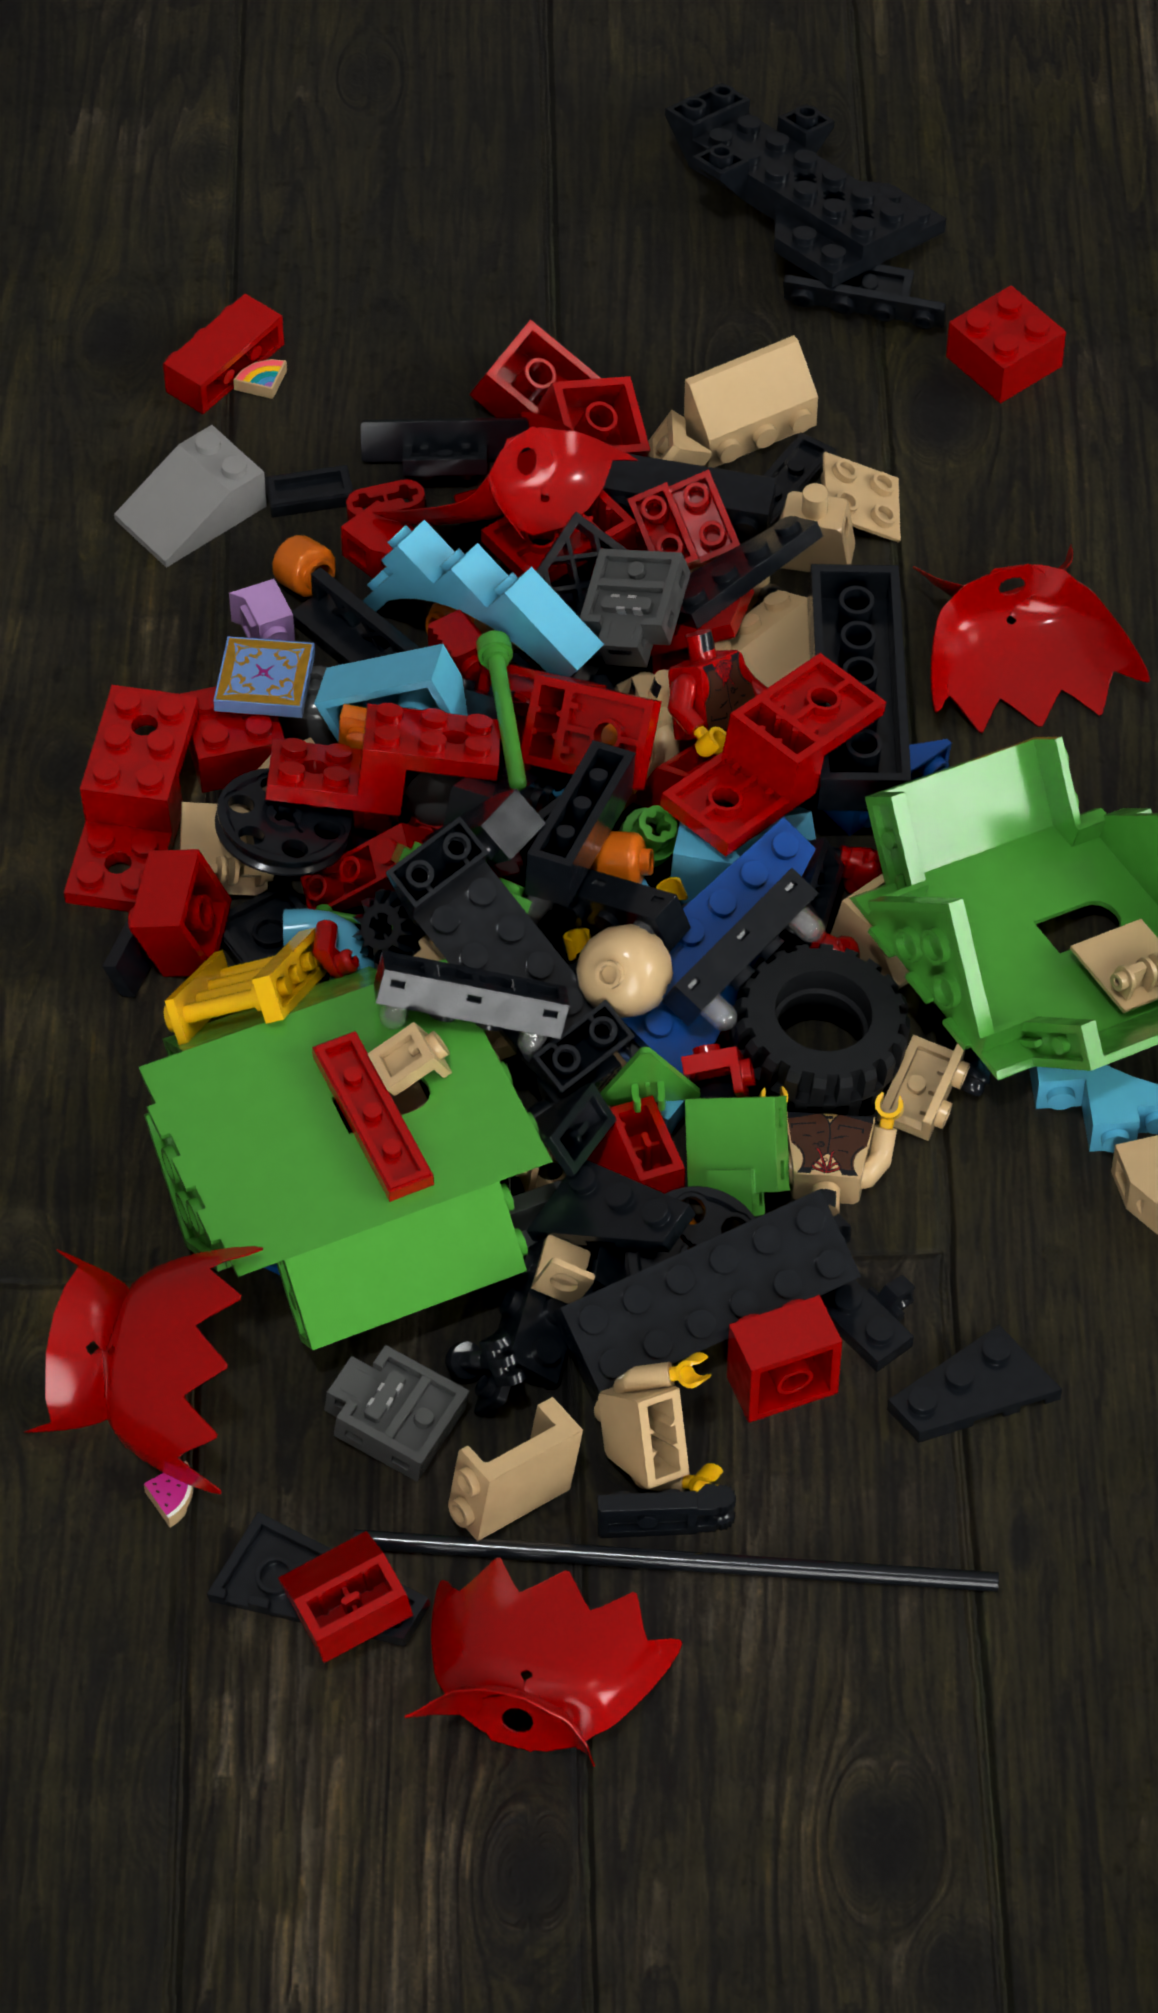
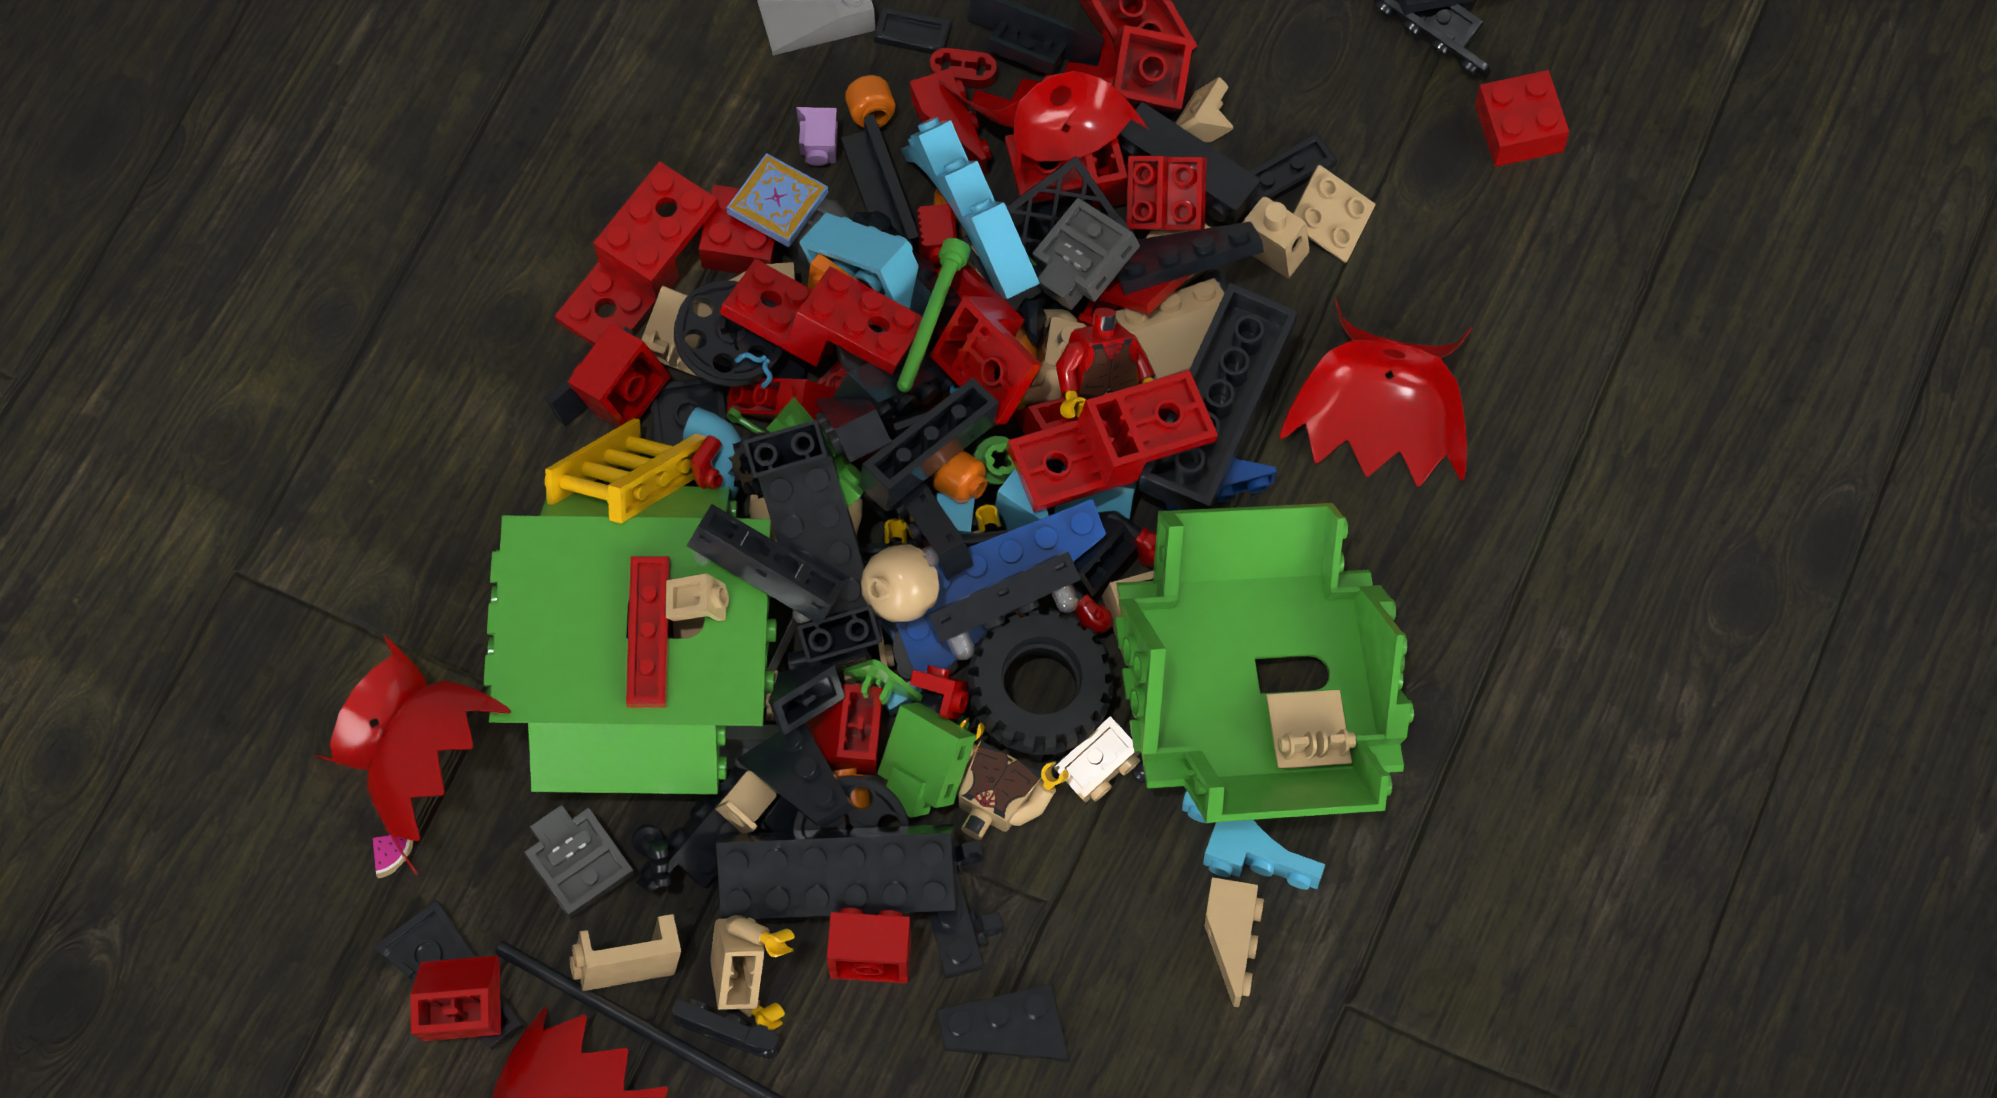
camera: 25 degrees right, 15 degrees up
tan slope [684,335,818,468] -> none
none -> dark azure piece [734,352,773,389]

